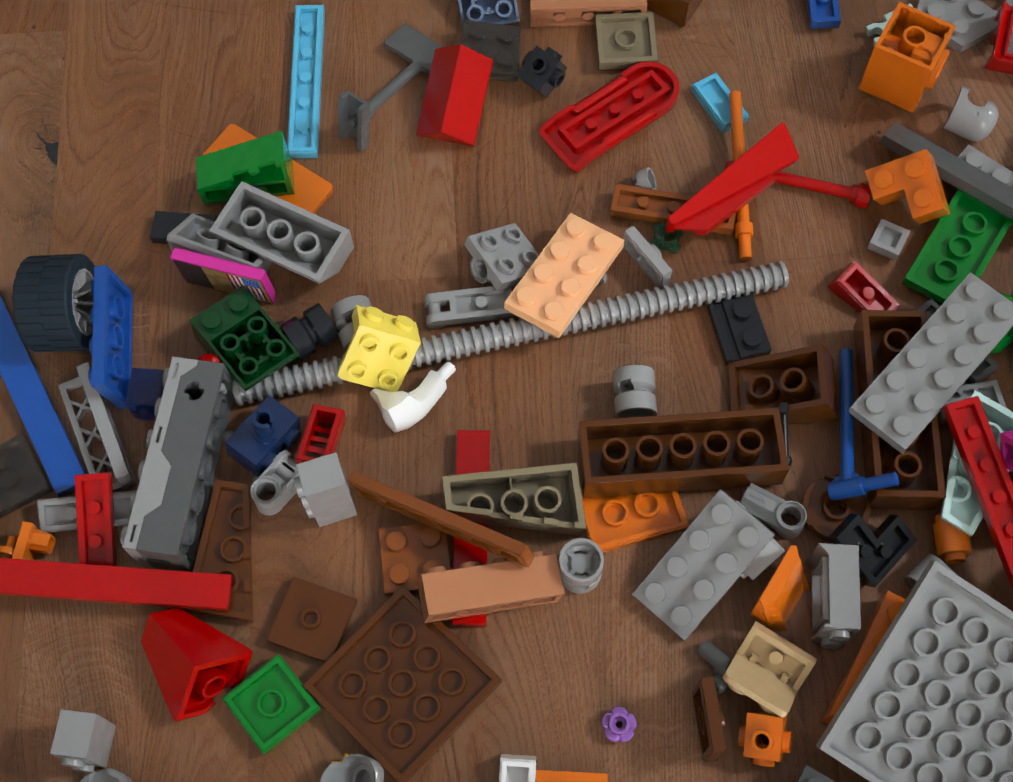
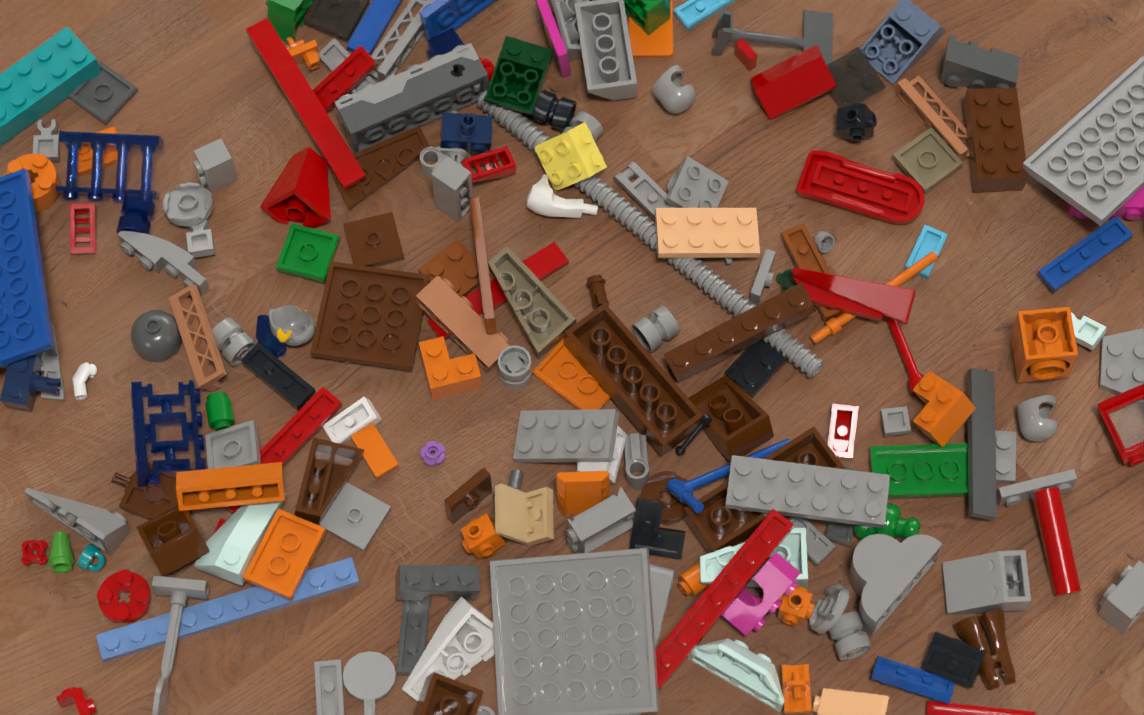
camera: 55 degrees right, 0 degrees up
none -> orange brick [419,336,482,400]
none -> reddish brown pin [586,275,609,309]
none -> light grey helmet [652,65,696,114]
none -> reddish brown brick [664,282,816,383]
none -> red tile [734,38,757,72]

